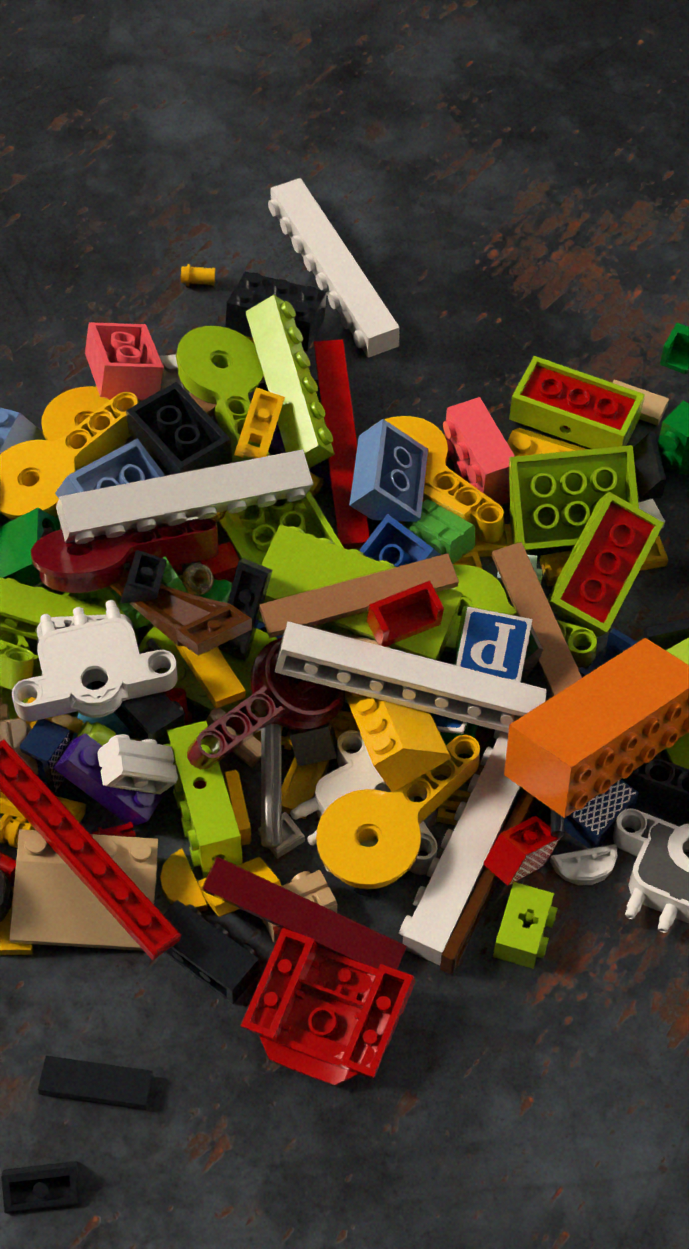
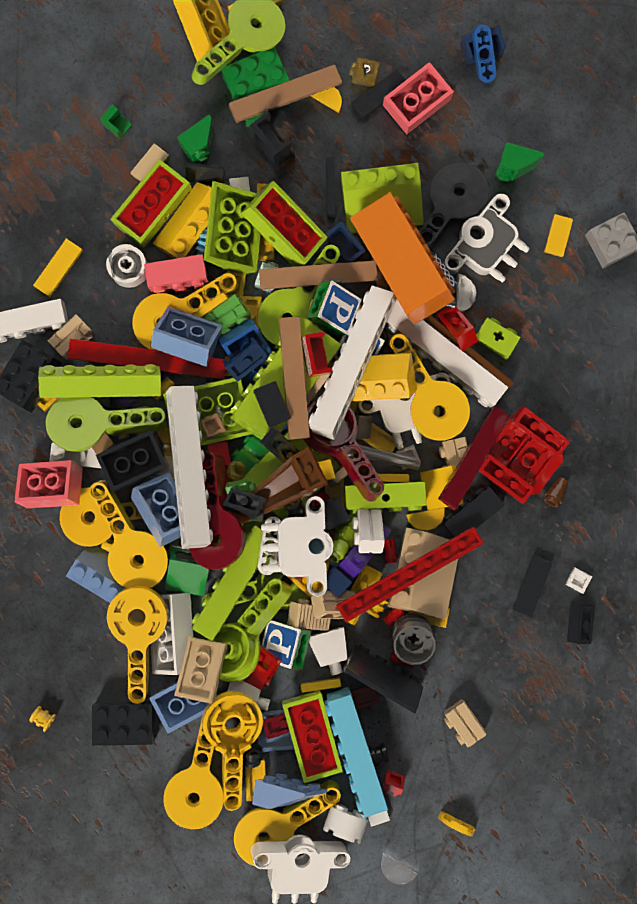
camera: 80 degrees left, 30 degrees up
yellow plate [234,387,285,459] -> none
none -> yellow tile [33,238,83,297]
none -> tan brick [48,315,95,360]
none -> white brick [106,244,148,288]
none -> medium nougat tile [200,412,226,439]
none -> dark blue panel [222,337,268,382]
none -> black slope [253,381,291,427]
none -> reddish brown cone [544,477,569,507]
none -> white tile [565,567,592,594]

